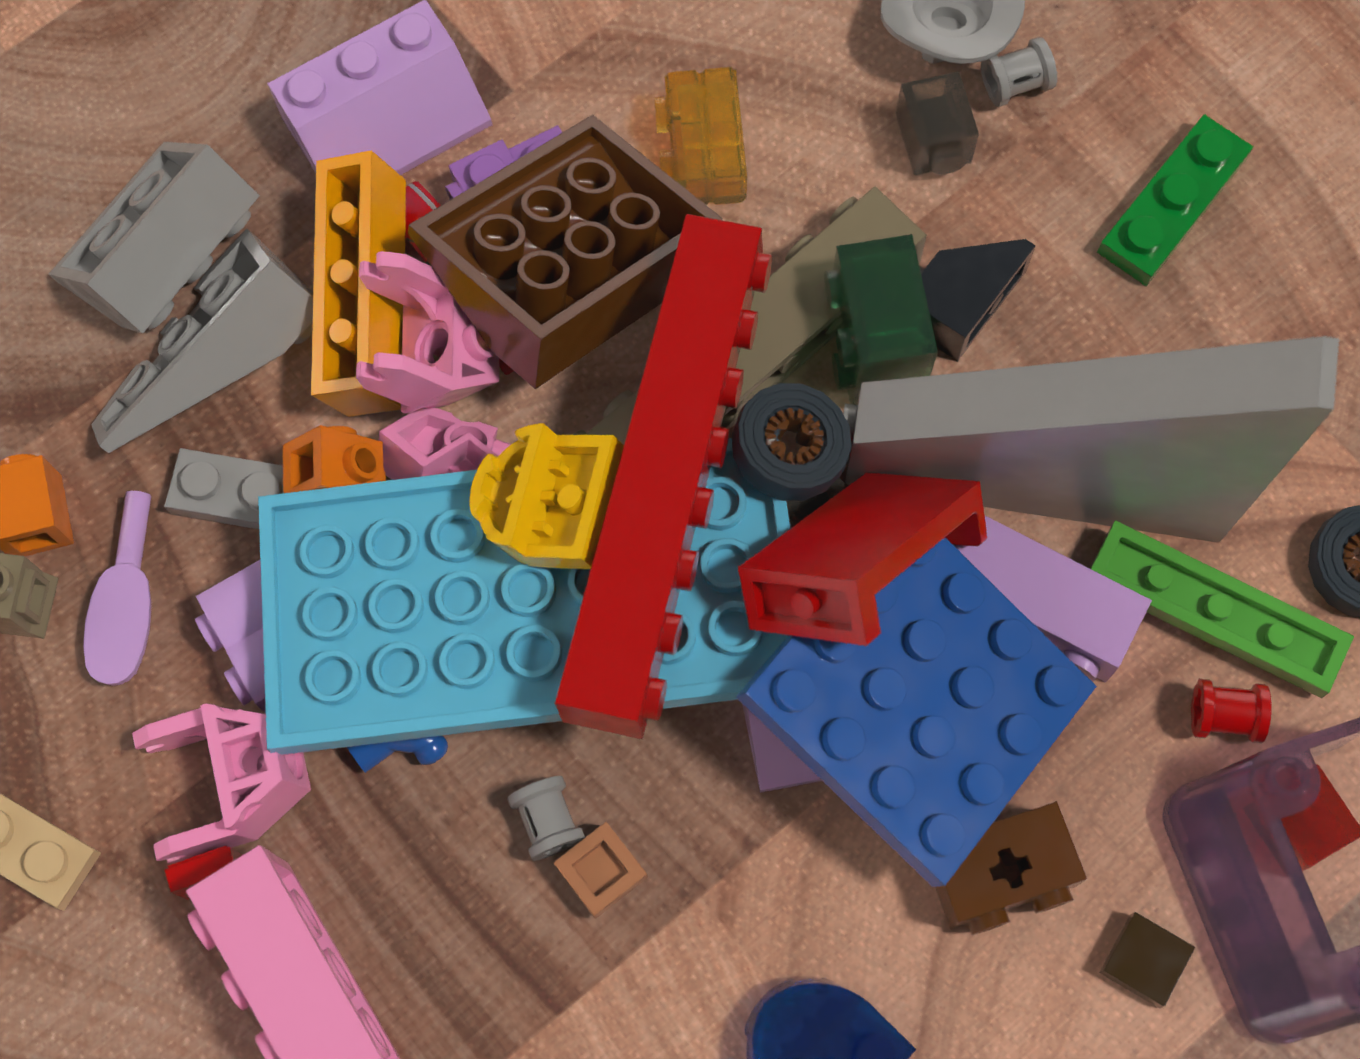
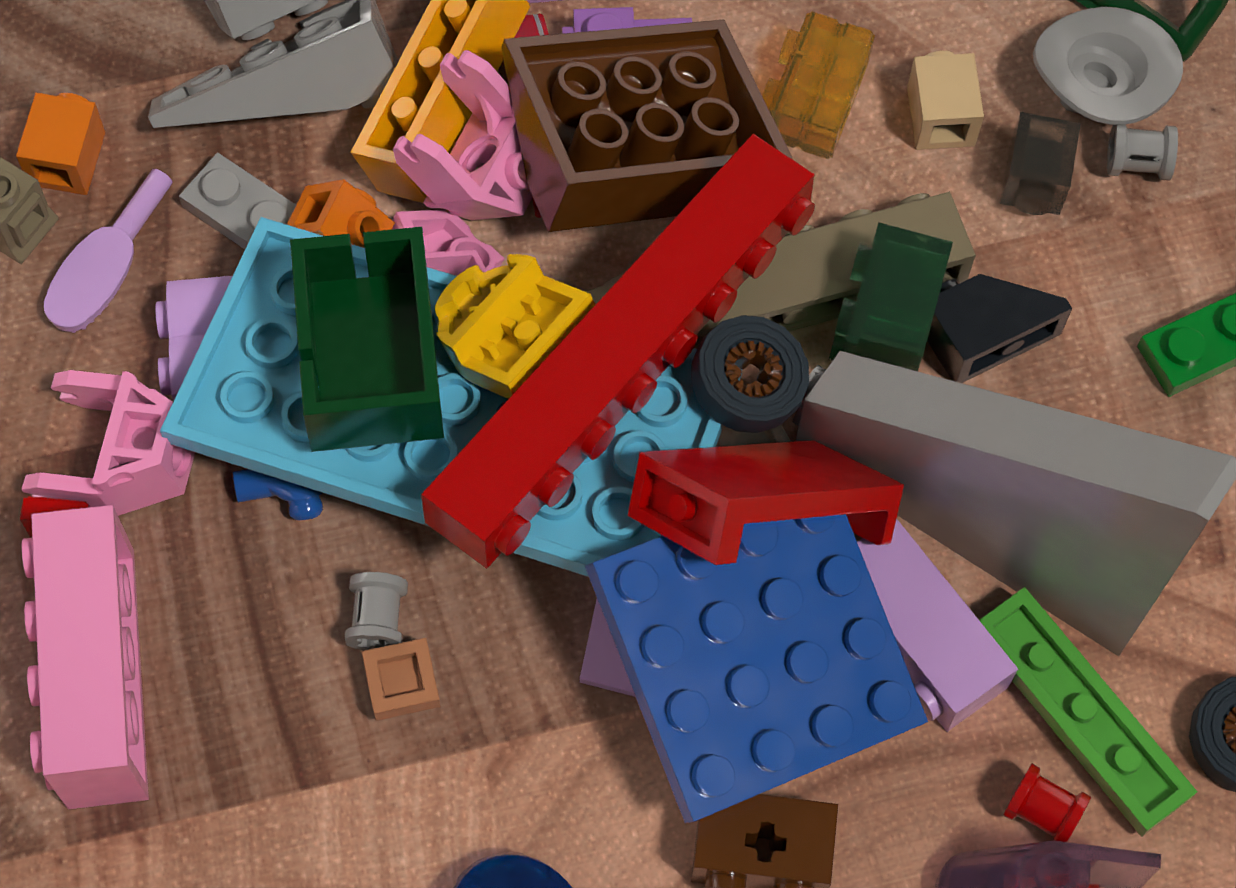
camera: 20 degrees right, 5 degrees down
none -> dark green piece [290,227,444,452]
none -> tan brick [907,51,984,150]

